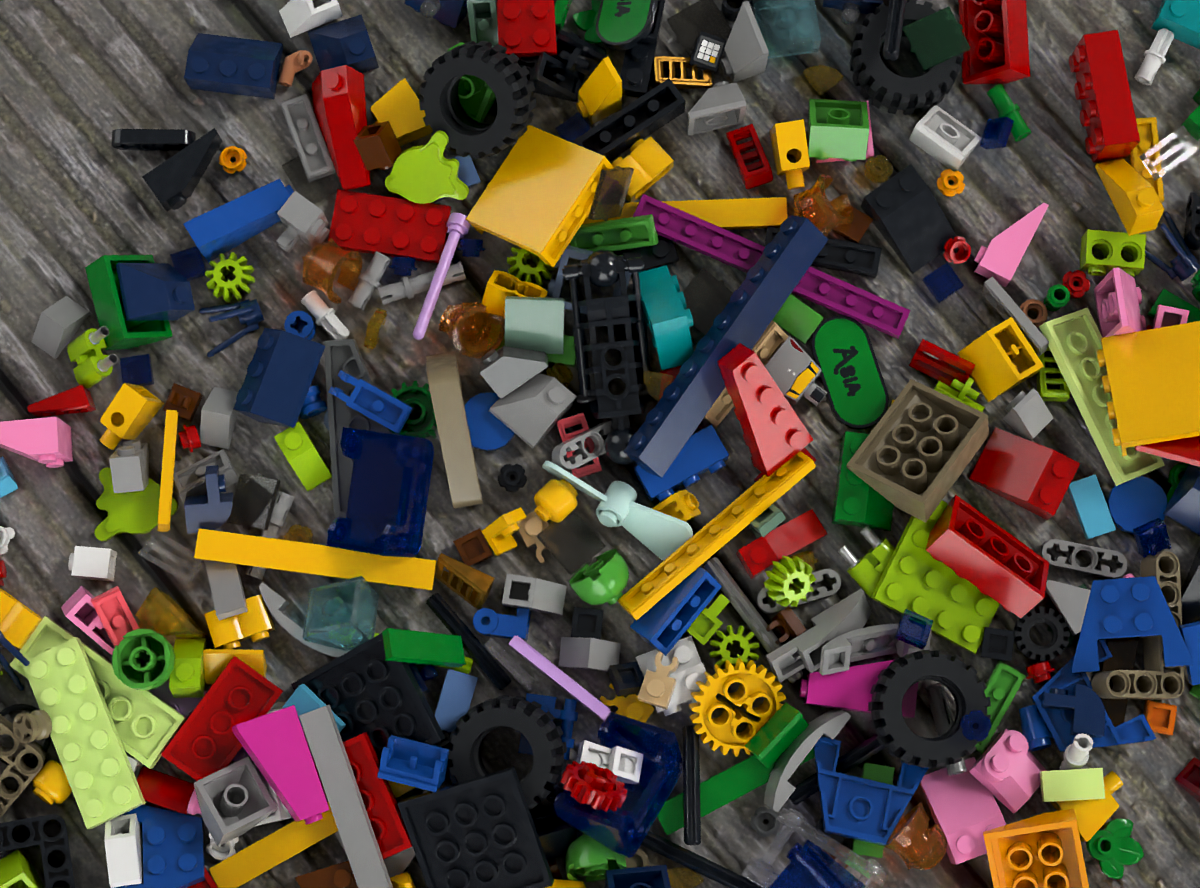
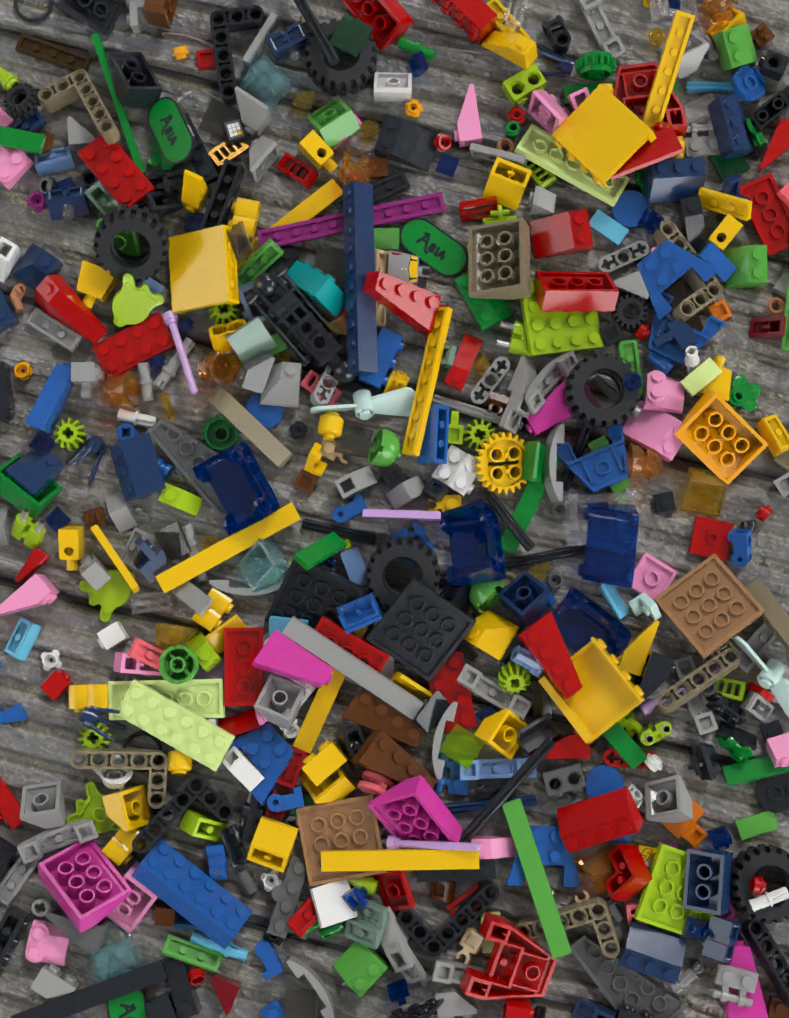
camera: 35 degrees left, 5 degrees up
dark tan wheel [13,709,52,744] -> none
red plate [178,424,201,453] -> none
blue hinge [328,370,413,434] -> none
reddish brown brick [354,121,402,170] -> none
pearl gold slope [434,553,495,610] -> none
red gear [561,761,628,812] -> none
white slope [576,740,644,784] -> none
tan plate [637,652,679,710] -> none
lime gear [763,556,817,607] -> none
clear blue tile [895,609,933,650] -> none

